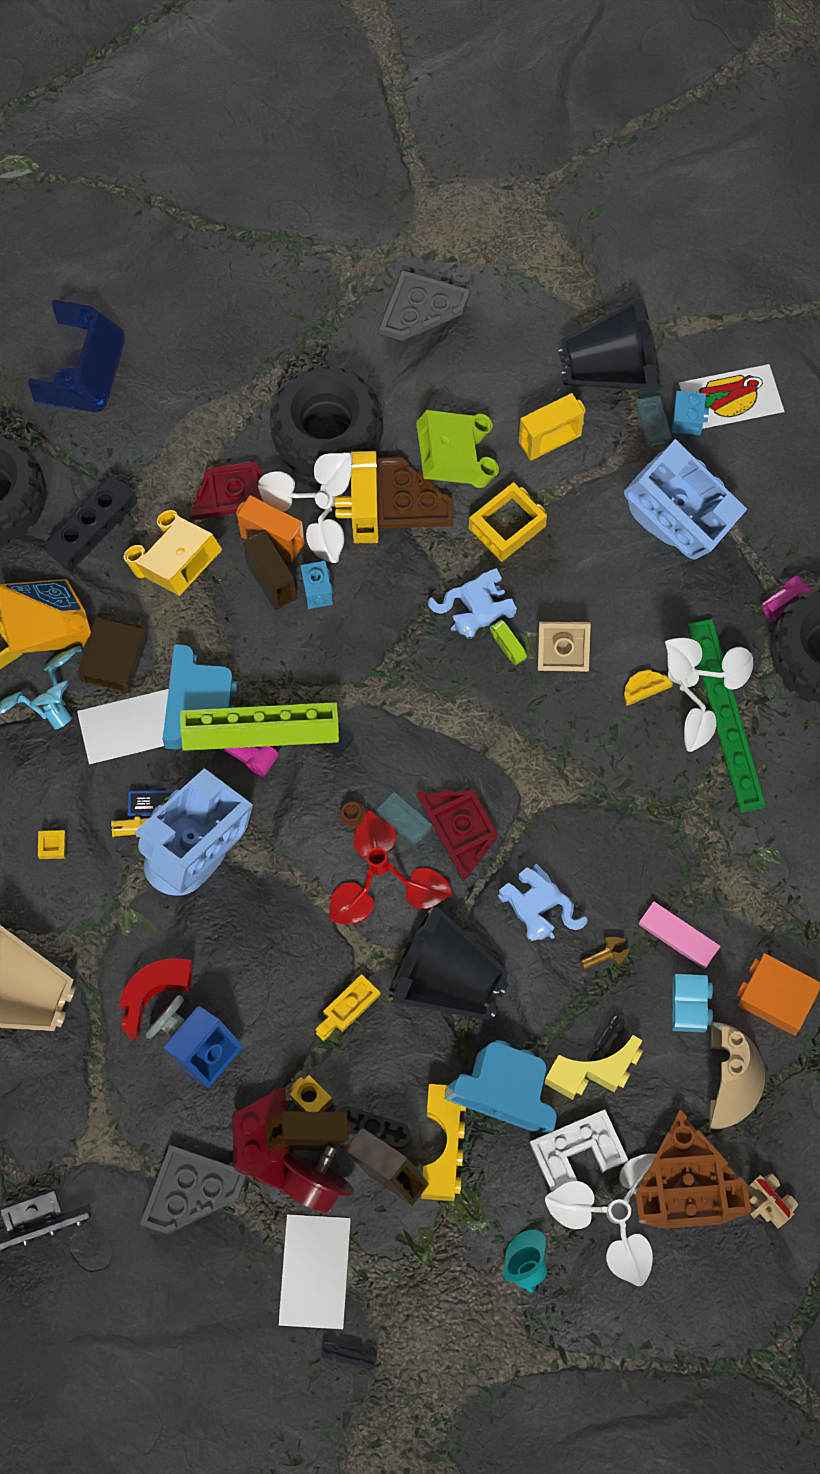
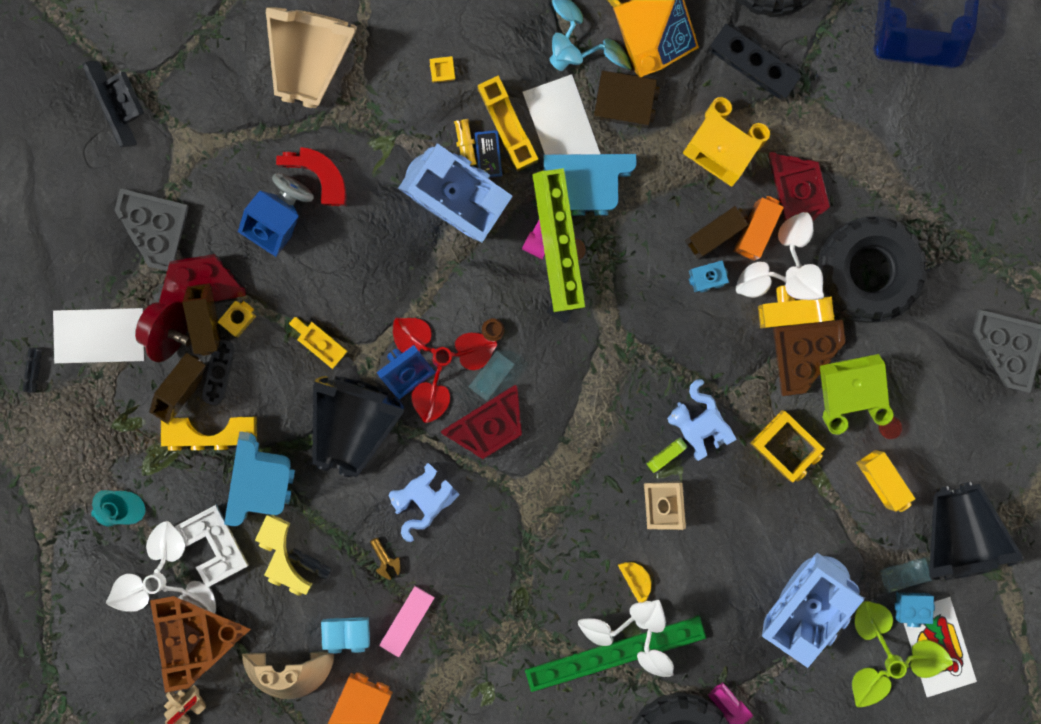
camera: 90 degrees right, 20 degrees up
none -> blue tile [376,345,436,399]
none -> yellow arch [478,75,538,172]
none -> lime plant [852,601,953,707]
none -> clear red plate [879,417,902,439]

